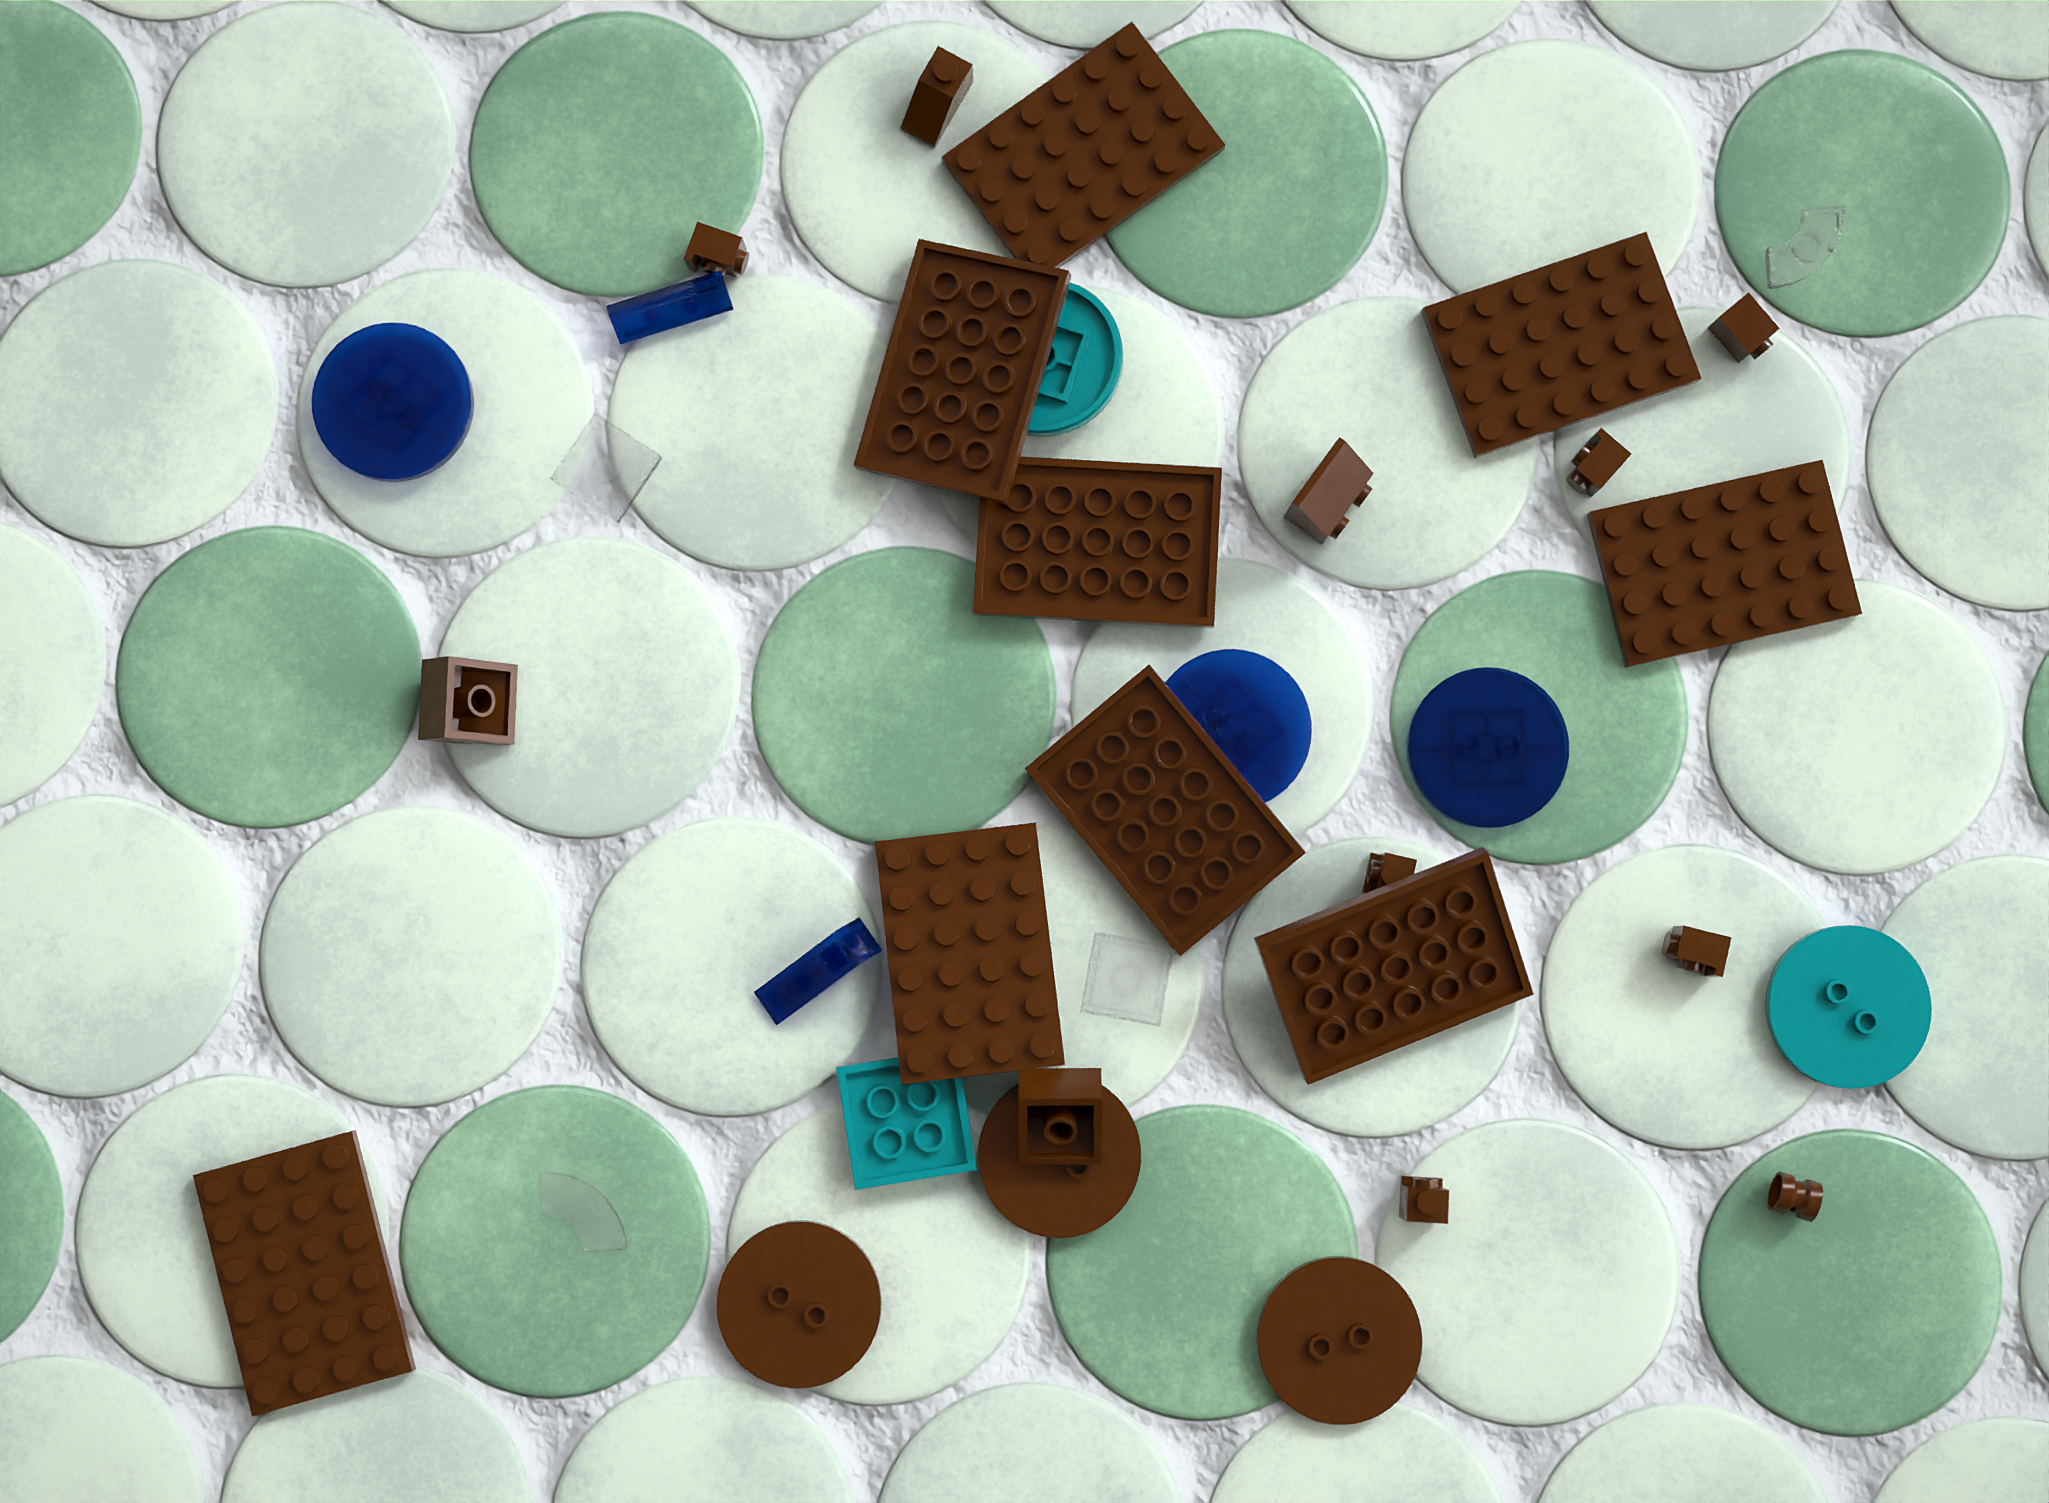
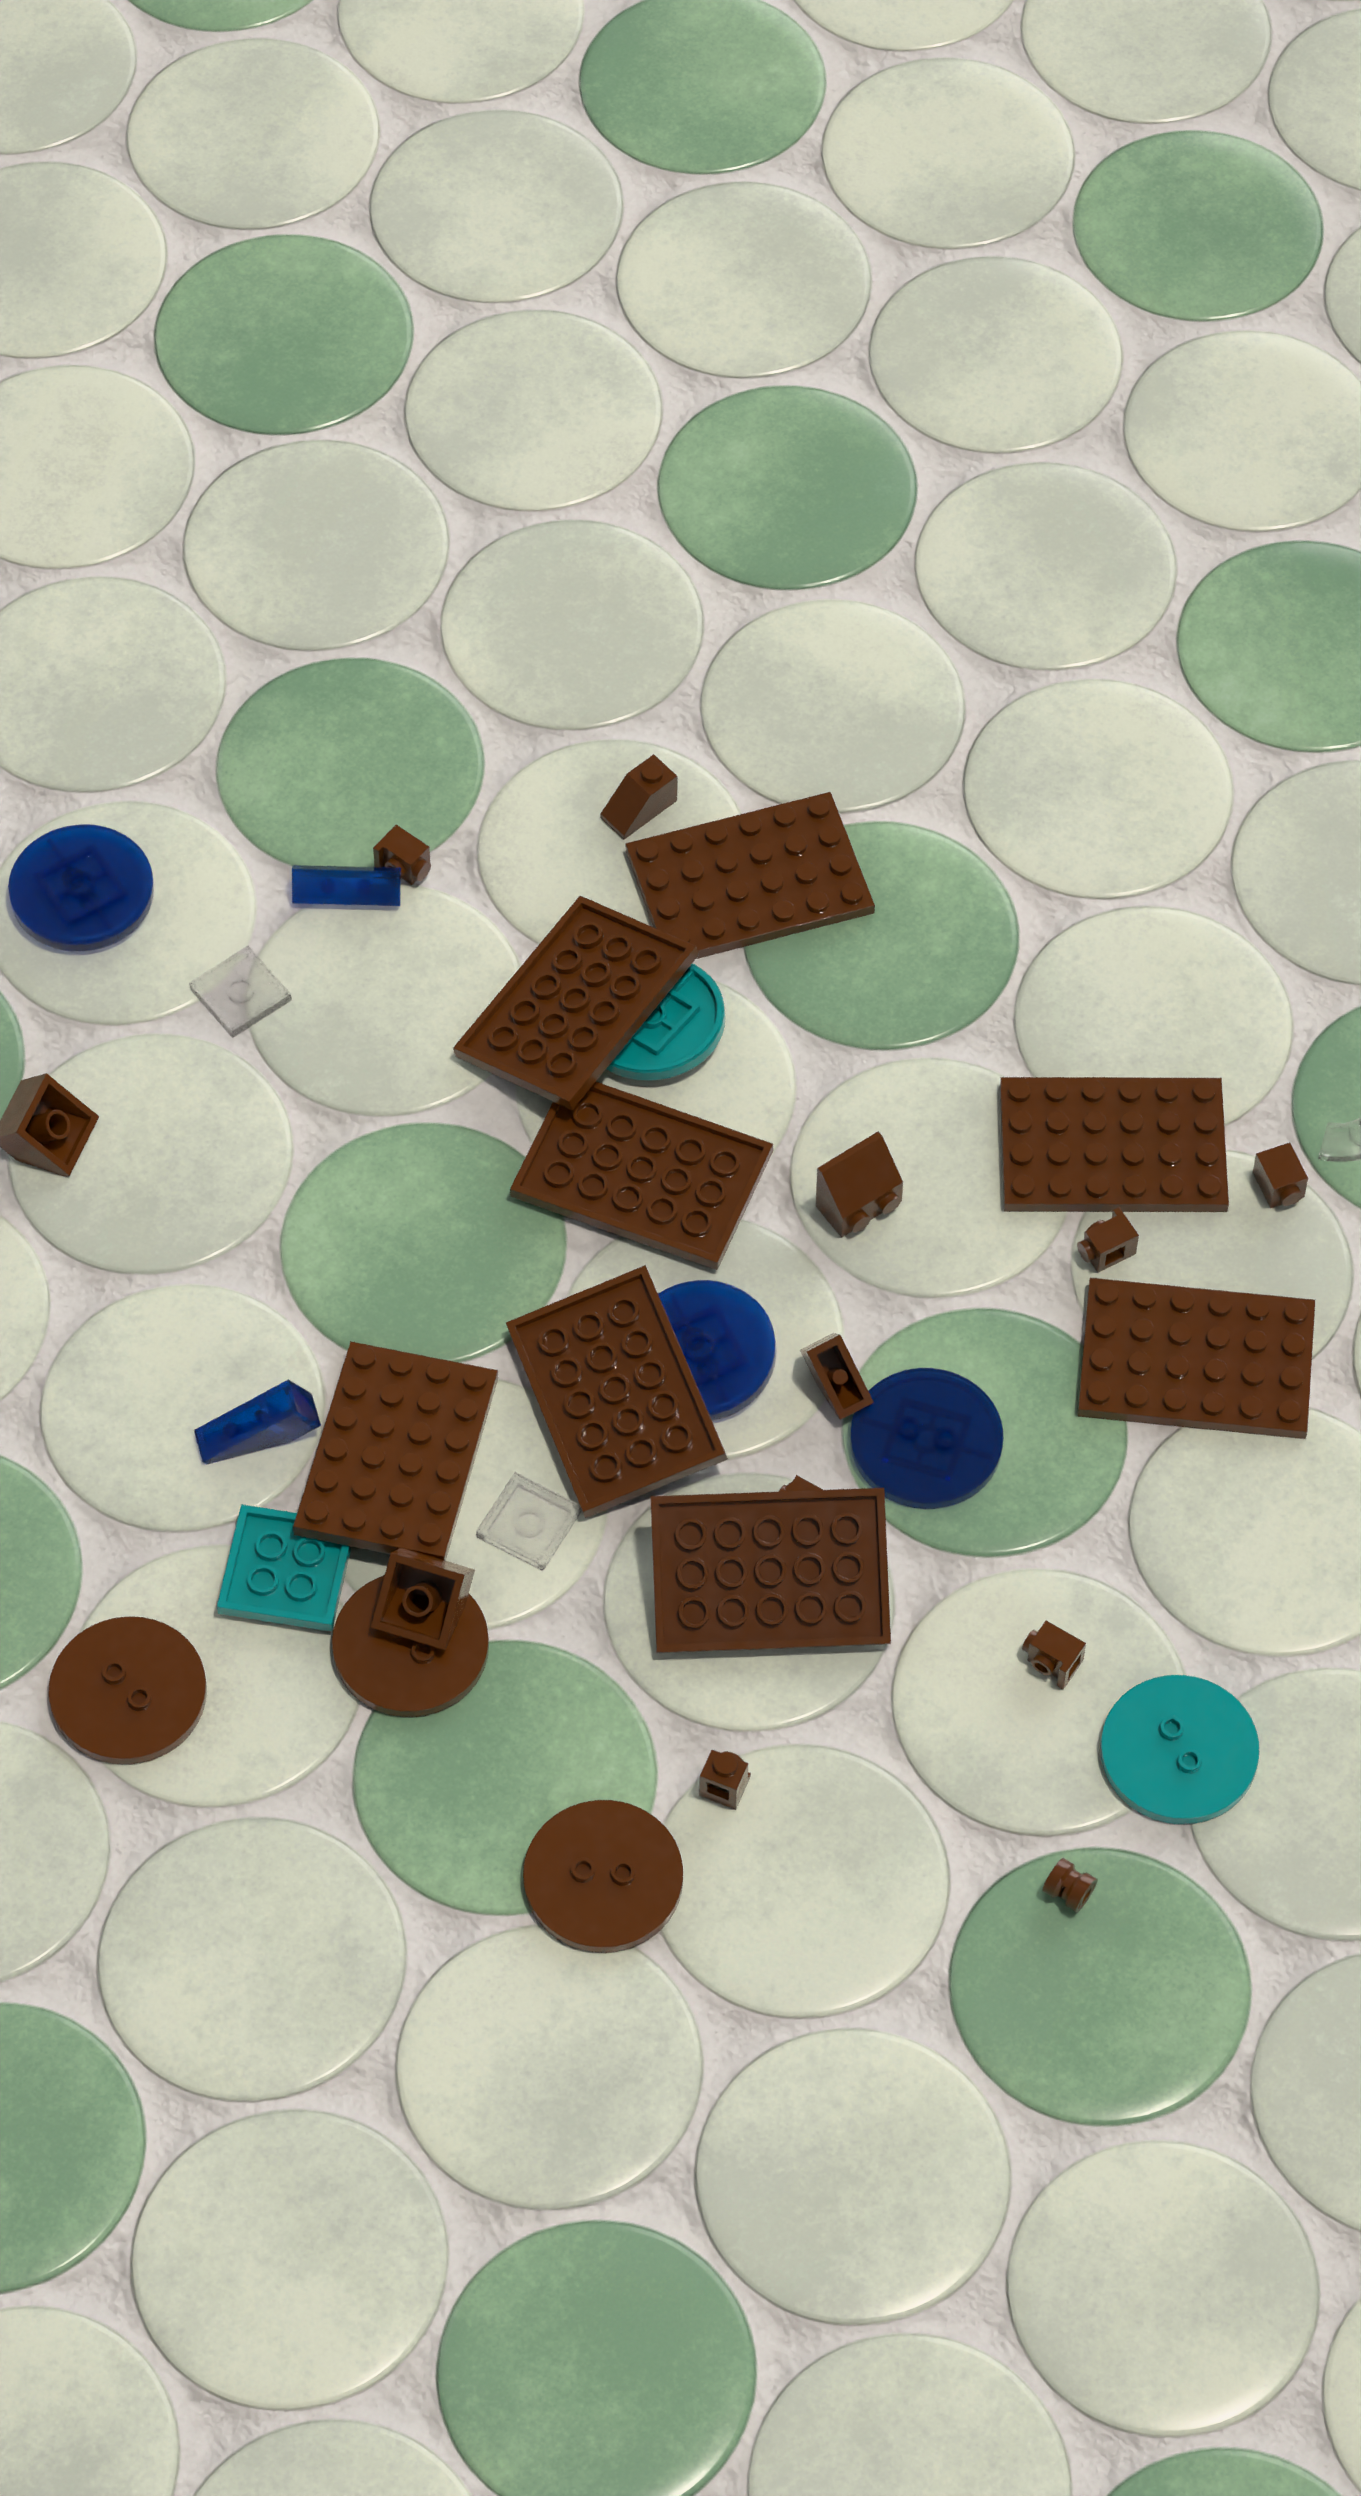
camera: 20 degrees right, 25 degrees down
none -> reddish brown slope [800,1333,874,1420]

